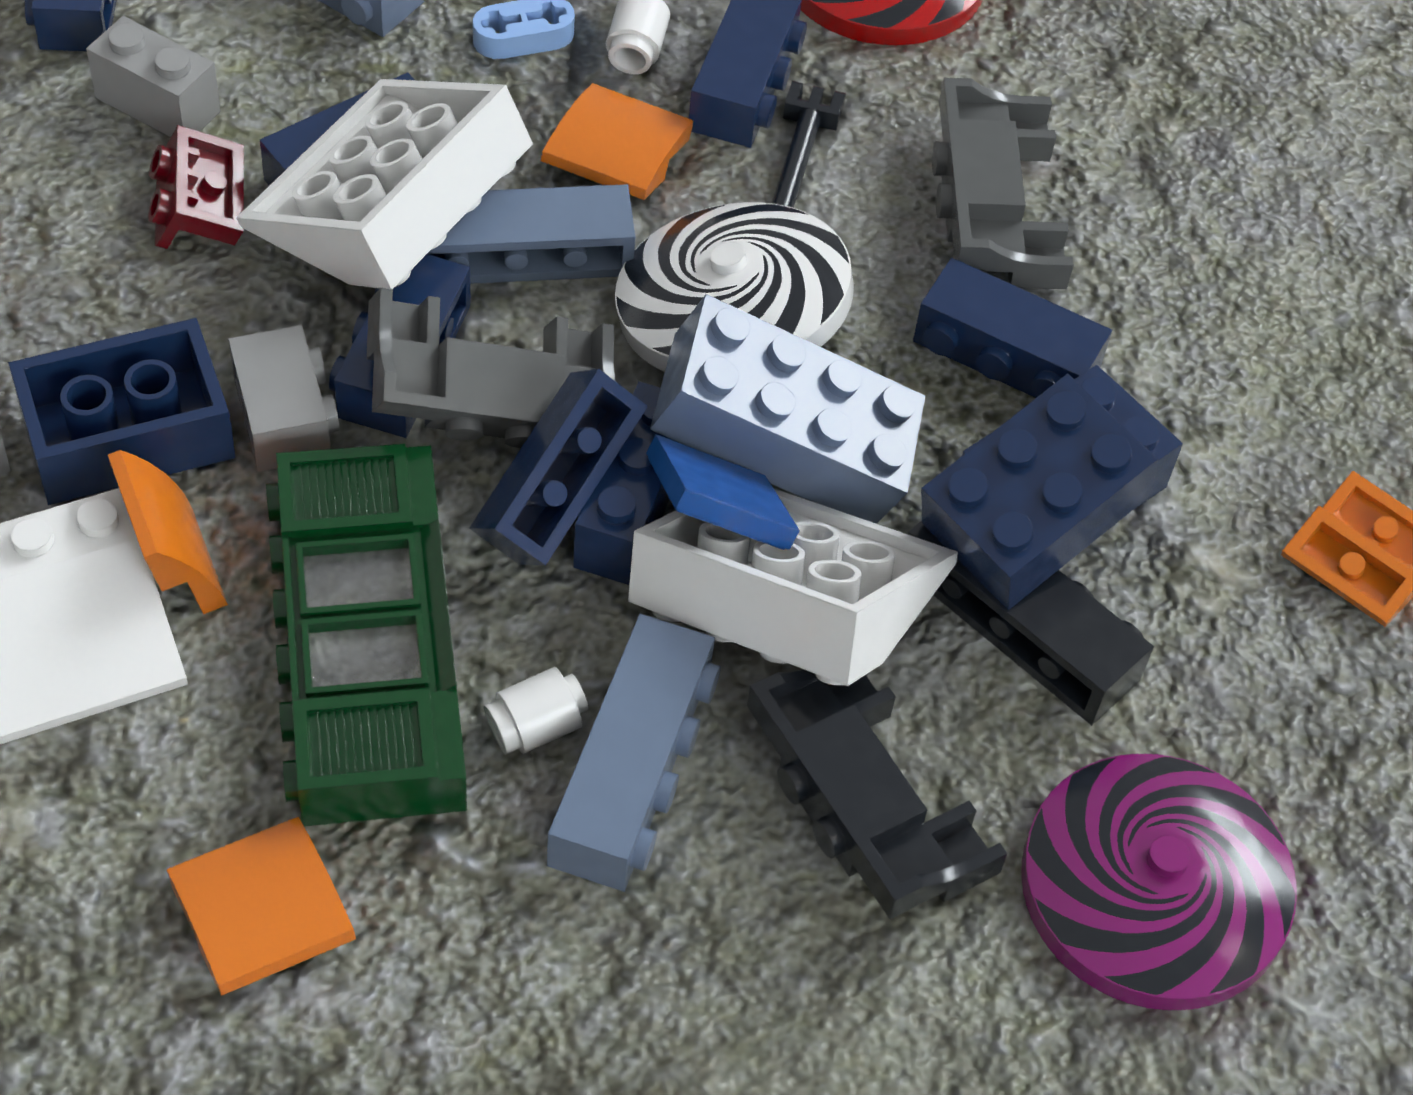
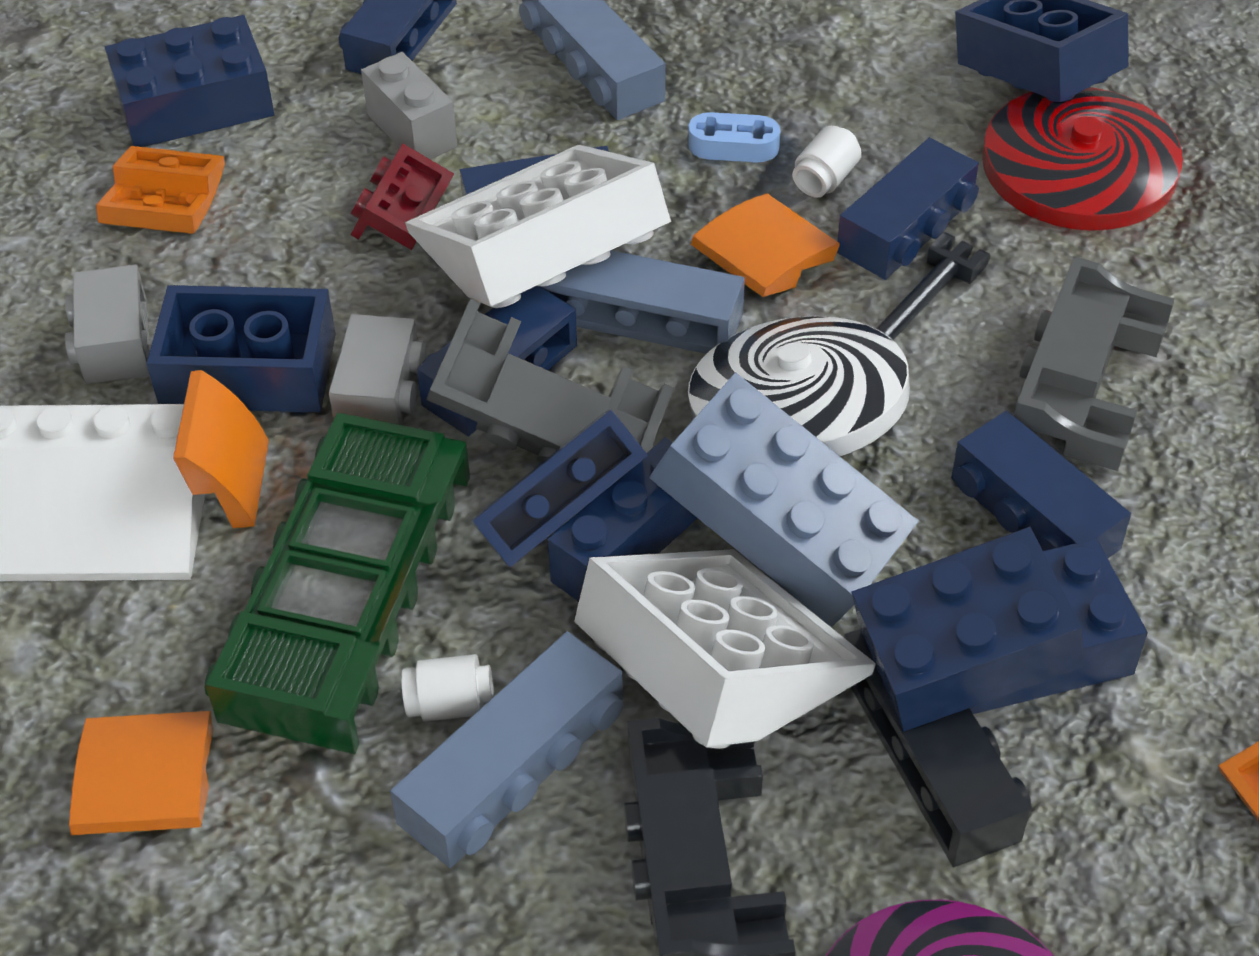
camera: 30 degrees right, 5 degrees down
blue tile [646,434,800,550] -> none

